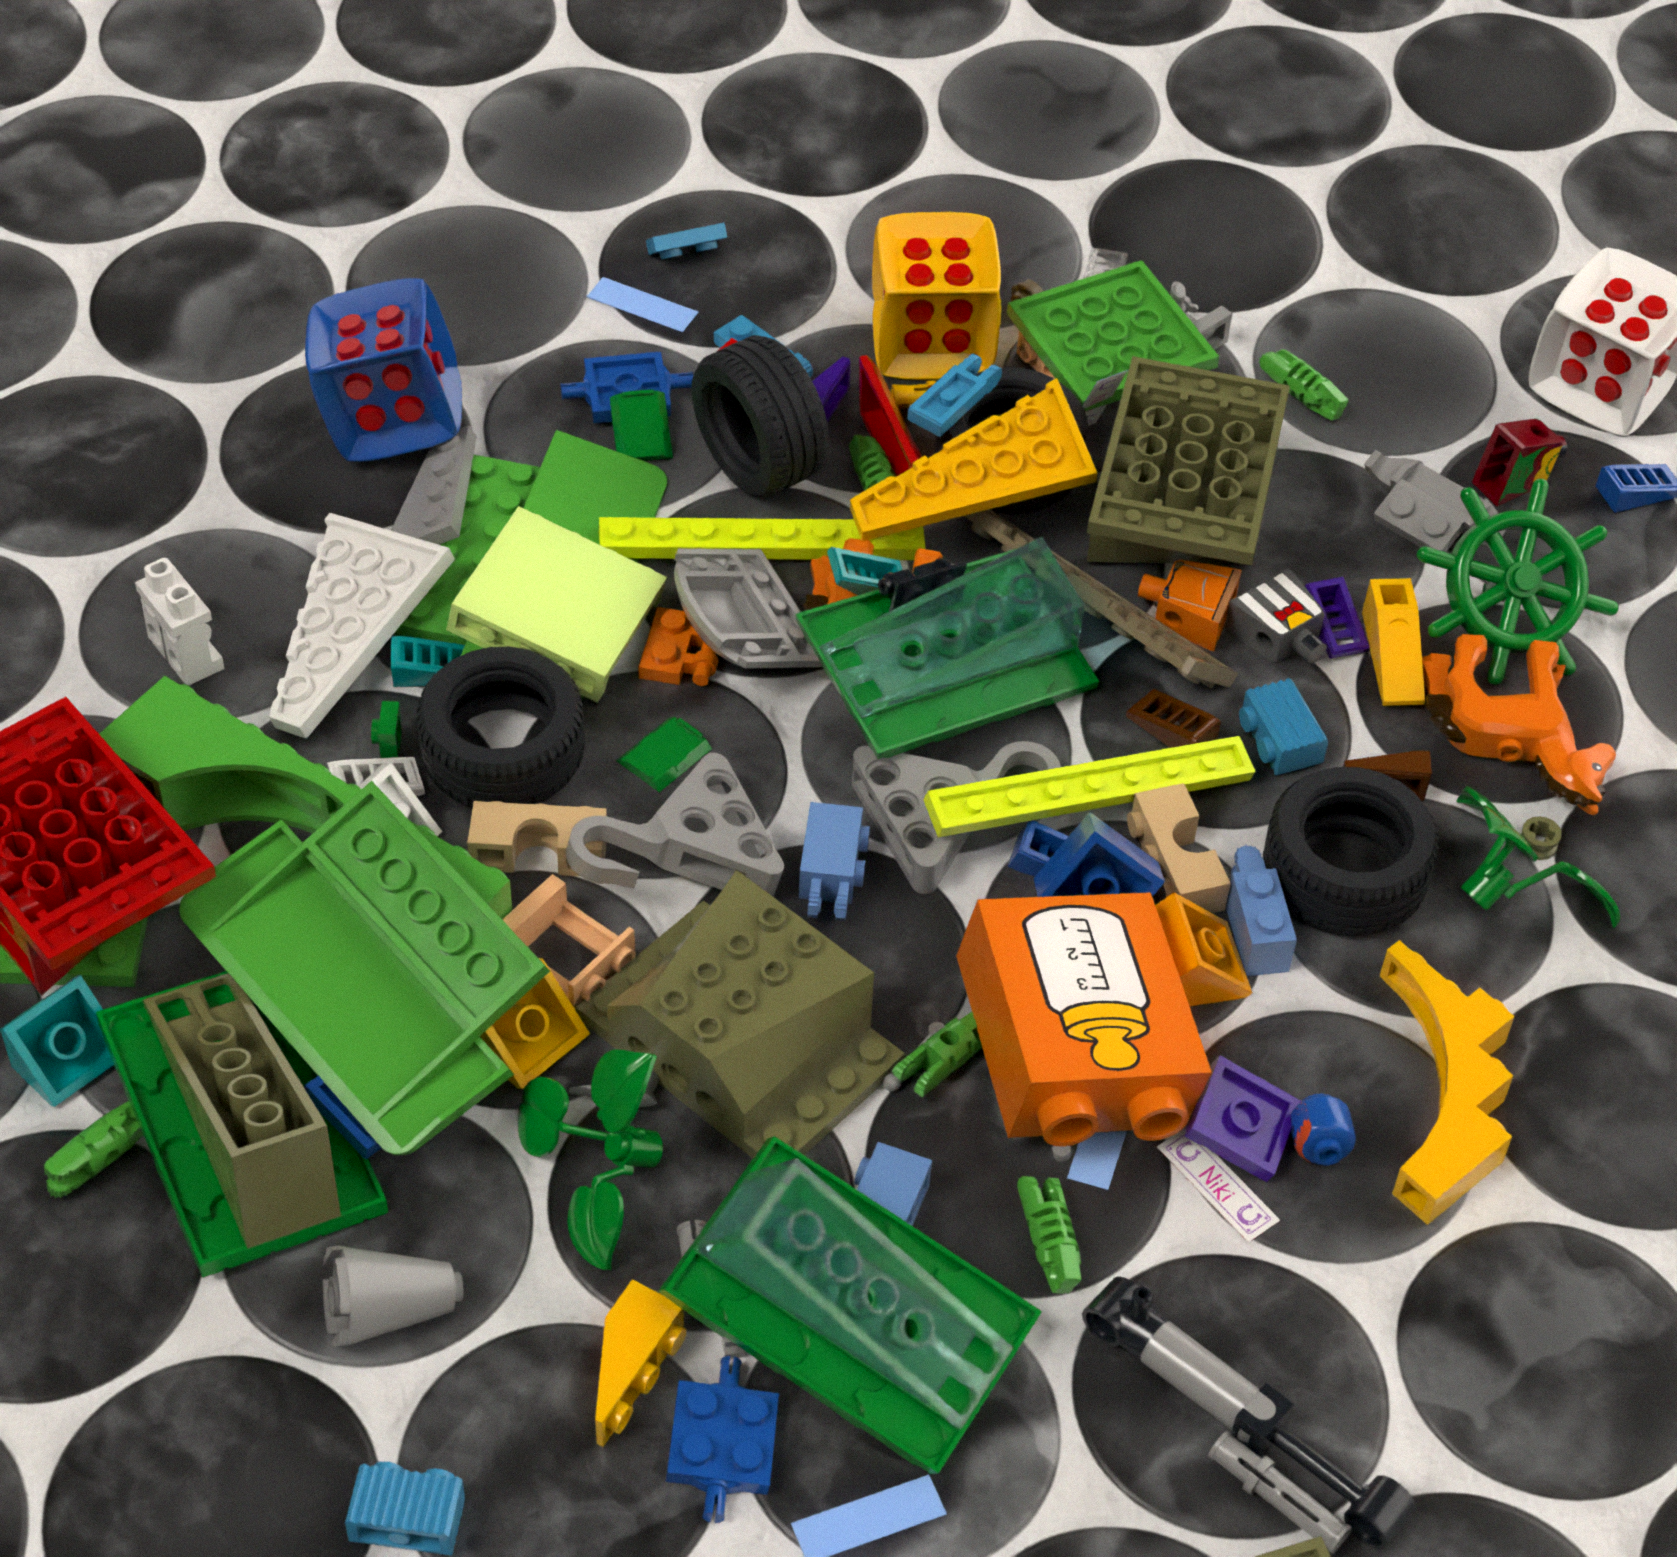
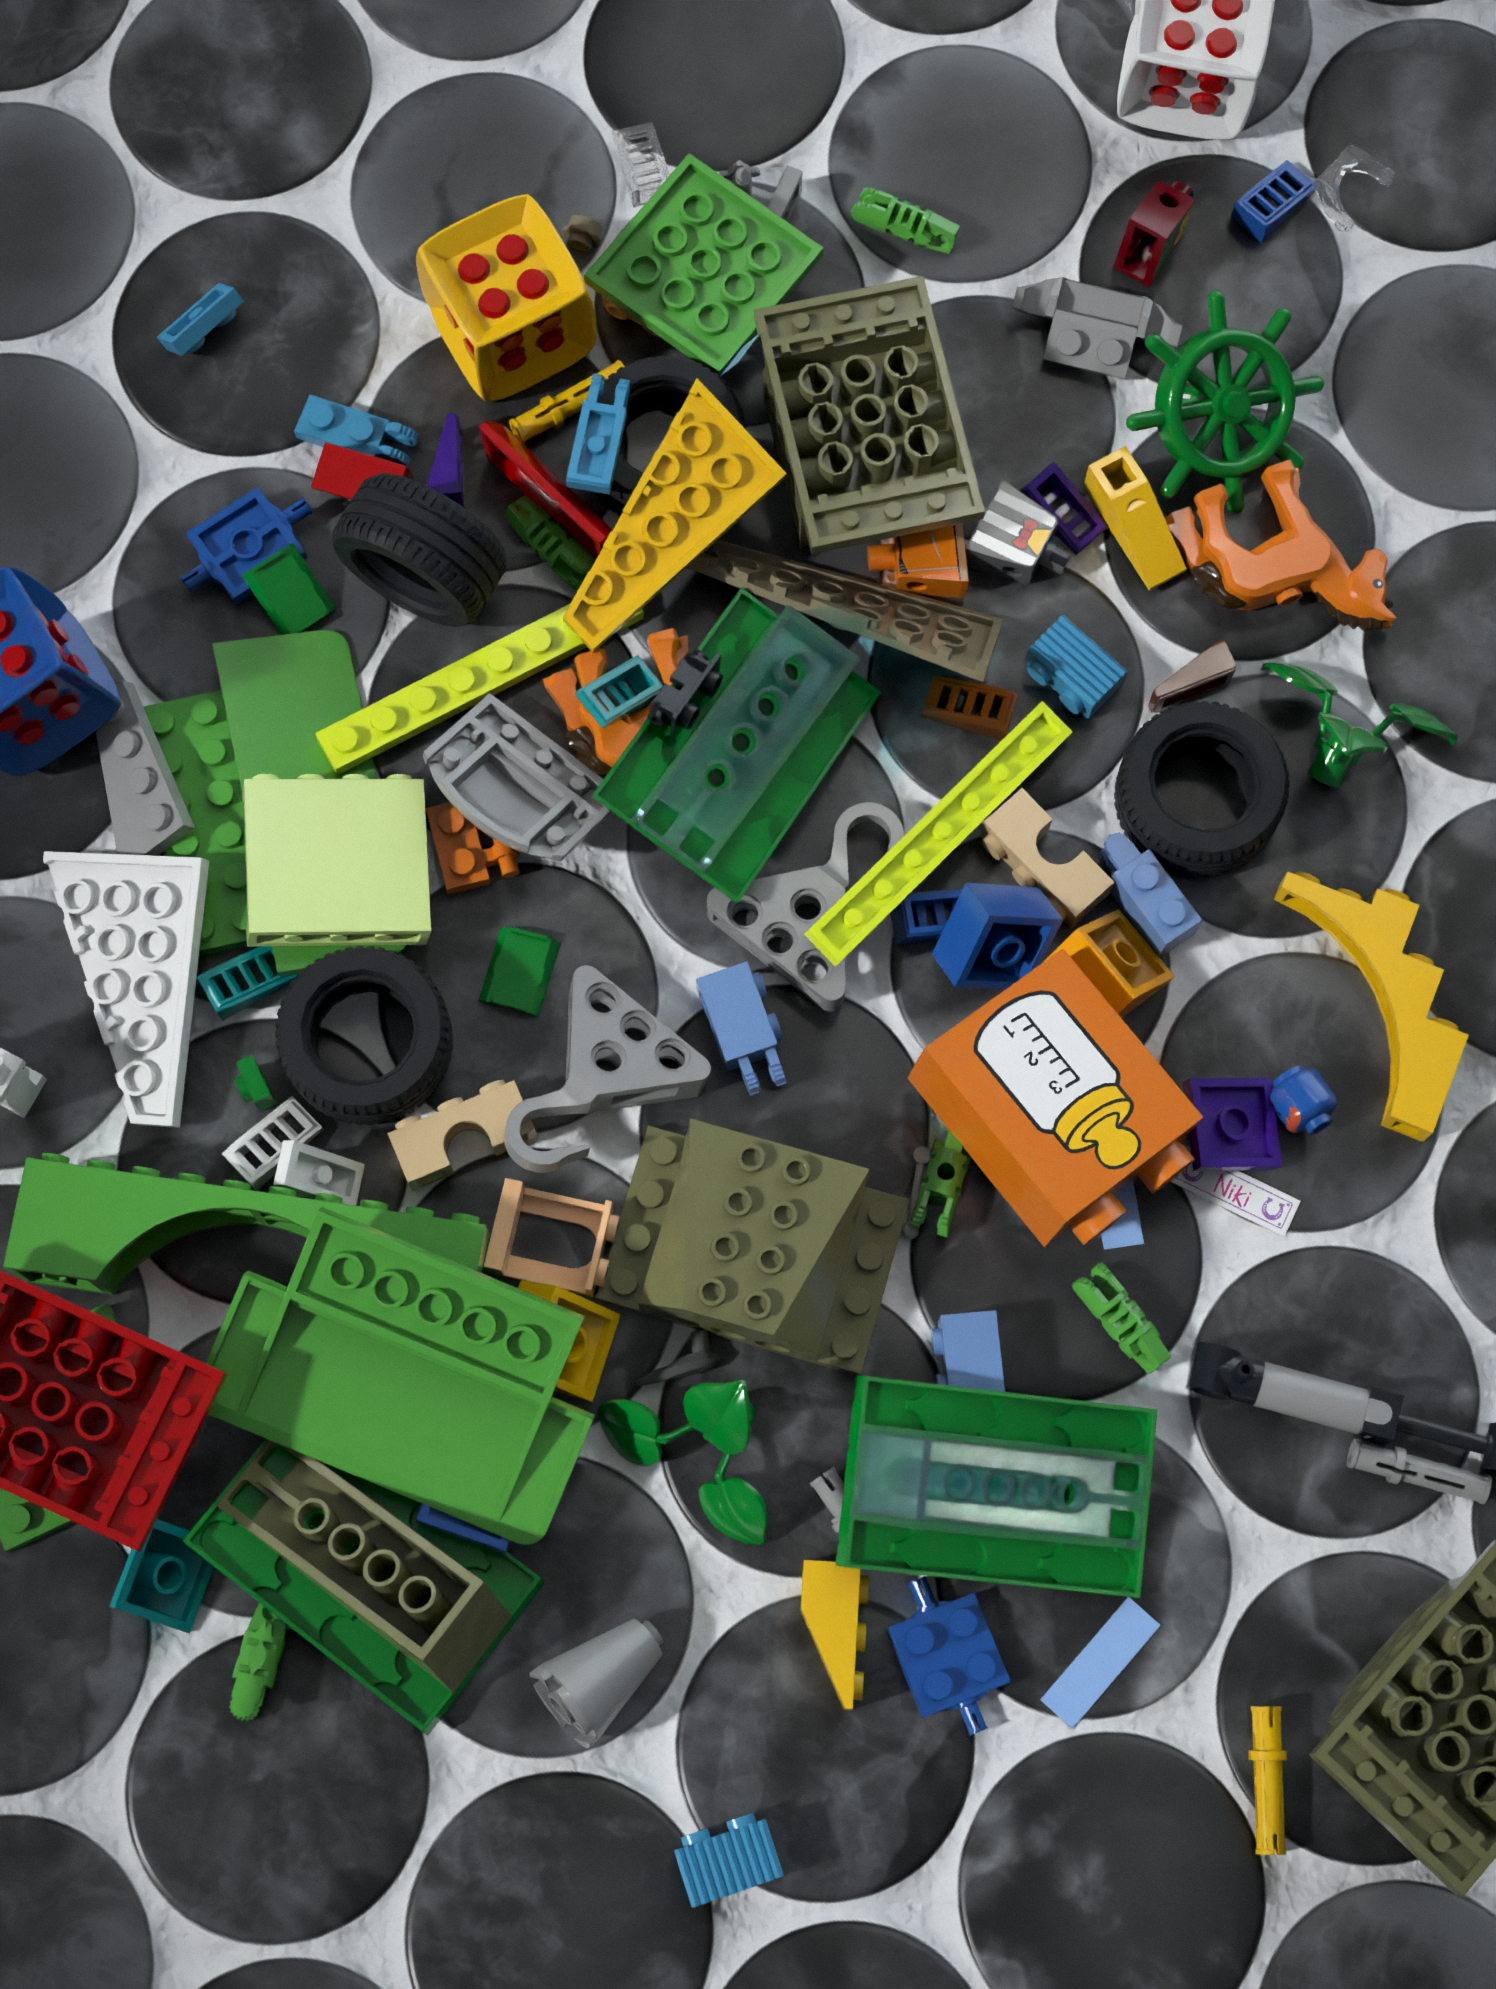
camera: 25 degrees left, 25 degrees up
light blue sticker [587,277,699,332] -> none
olive bush [1521,816,1562,860] -> none

